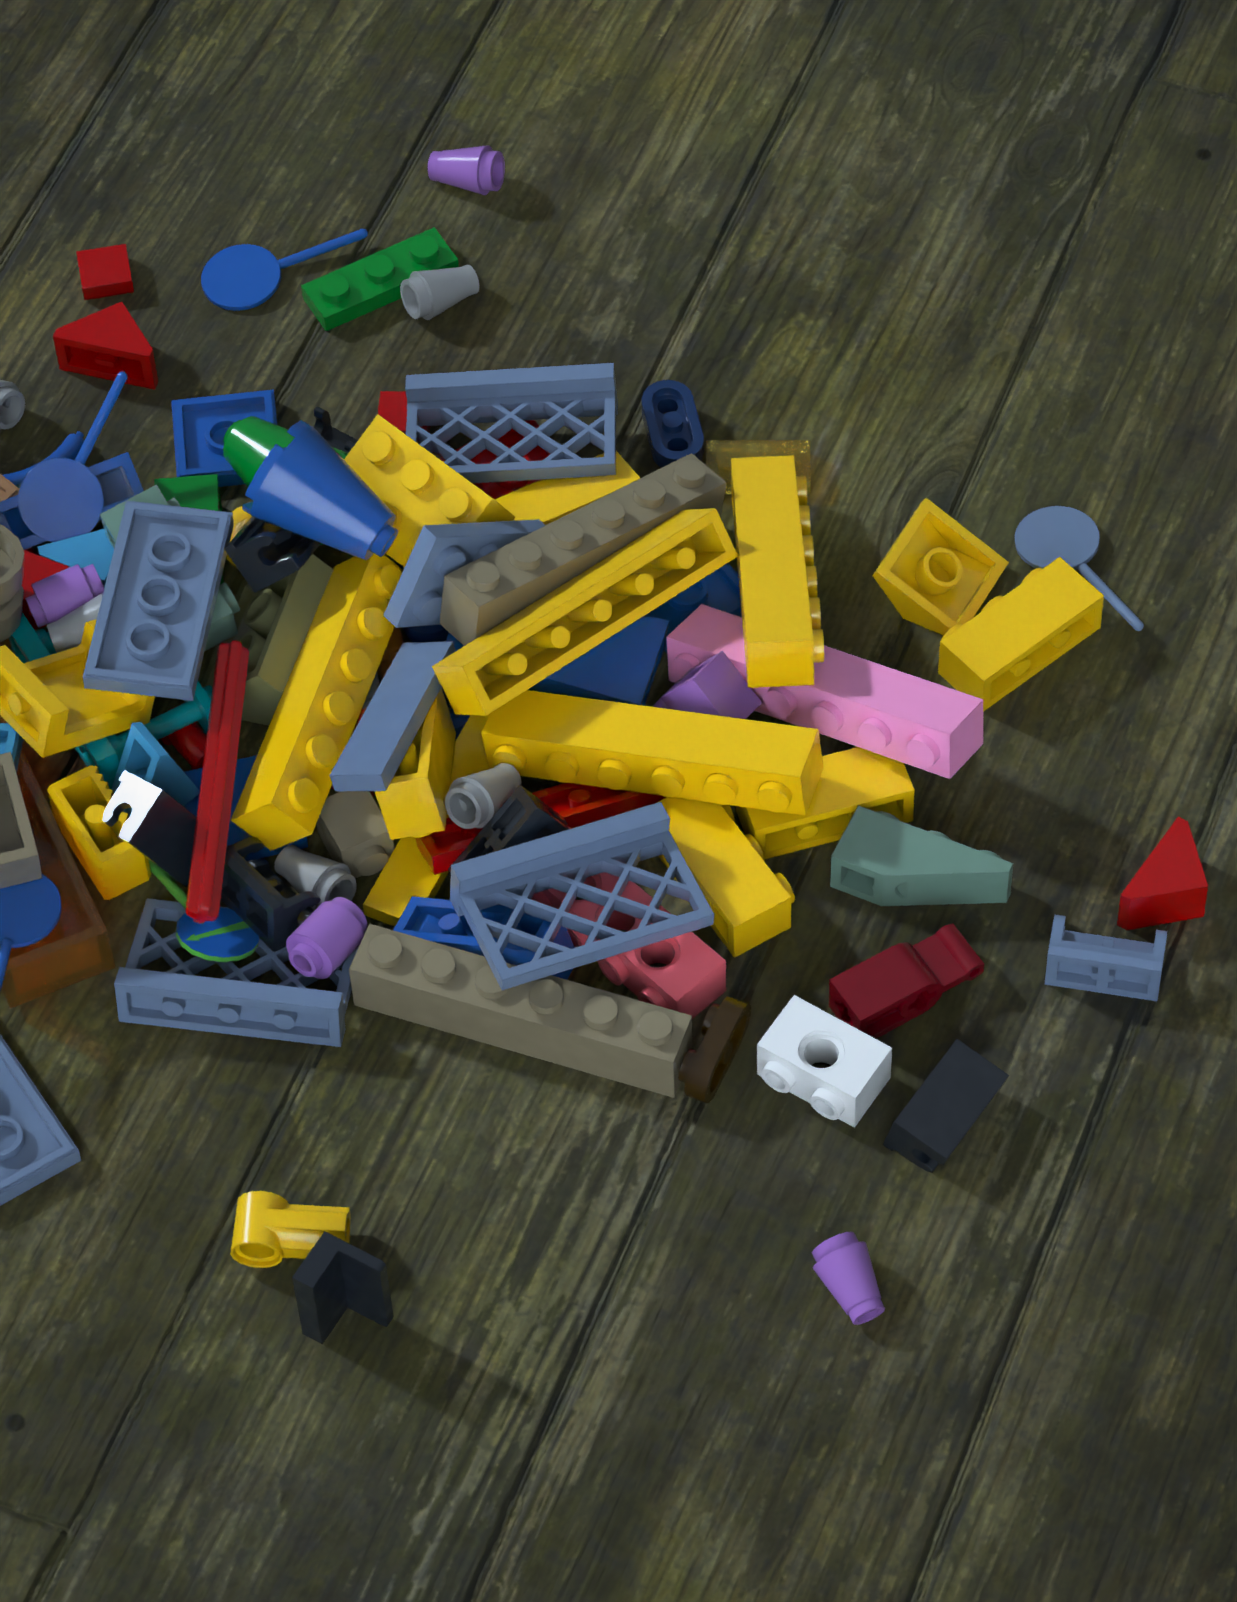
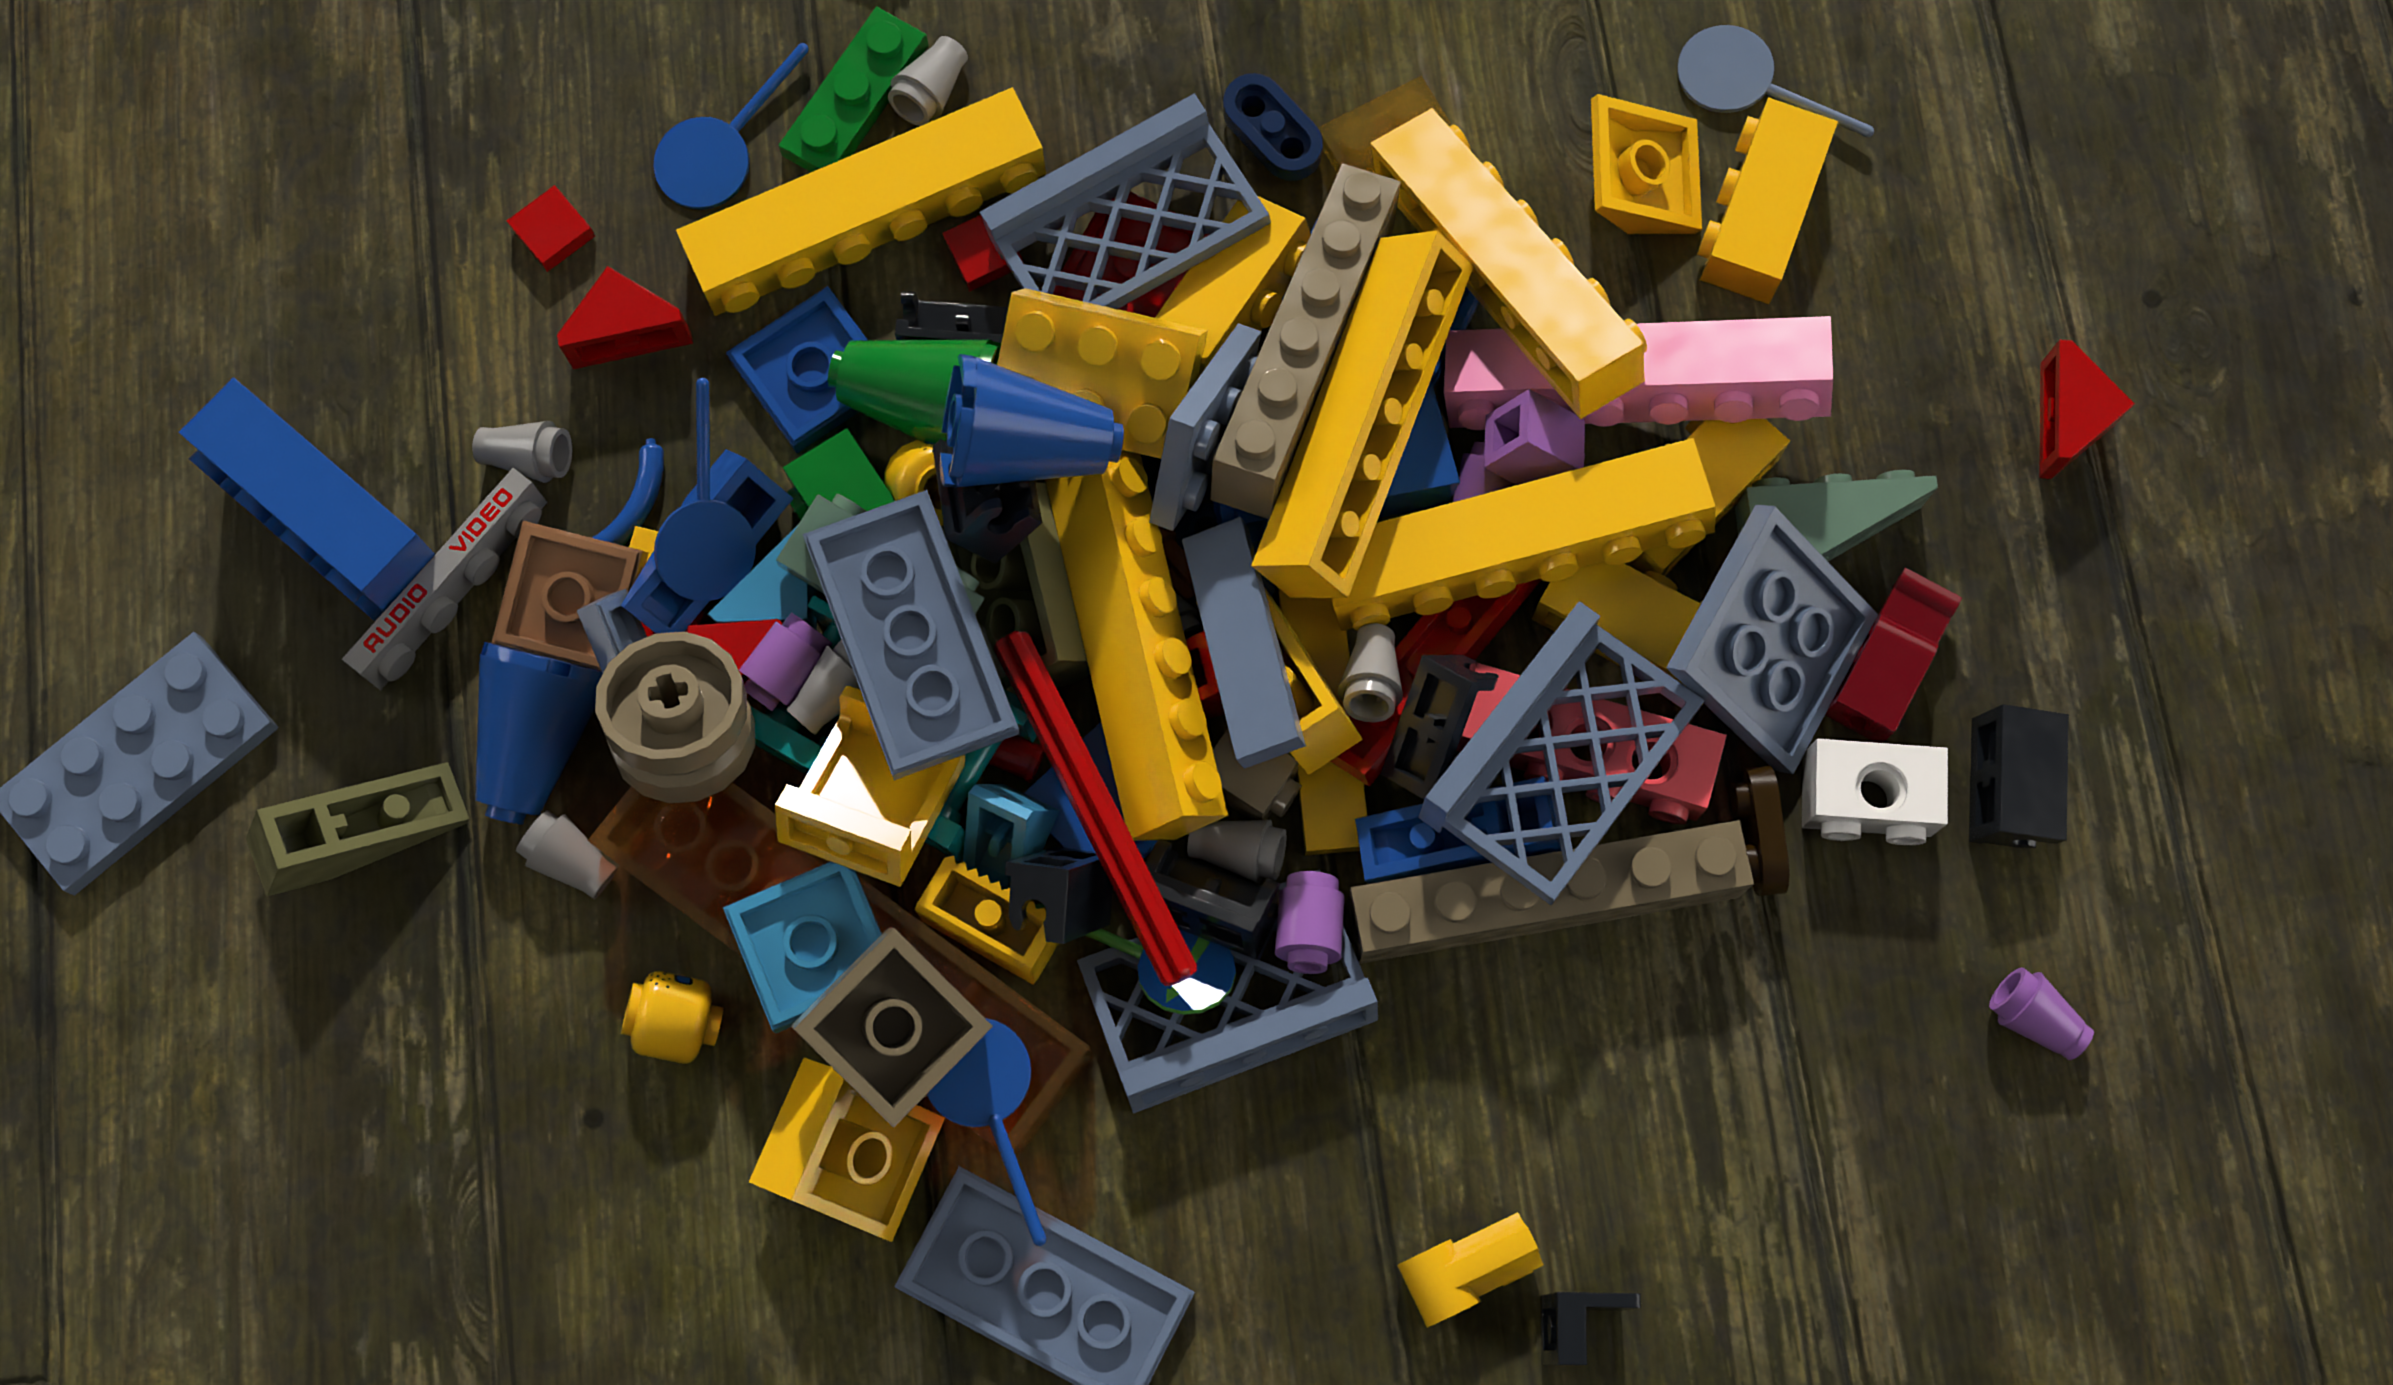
camera: 30 degrees left, 20 degrees up
sand blue hinge [1045,915,1168,1001] -> none
none -> yellow brick [676,87,1046,316]
none -> sand blue plate [1666,505,1878,774]

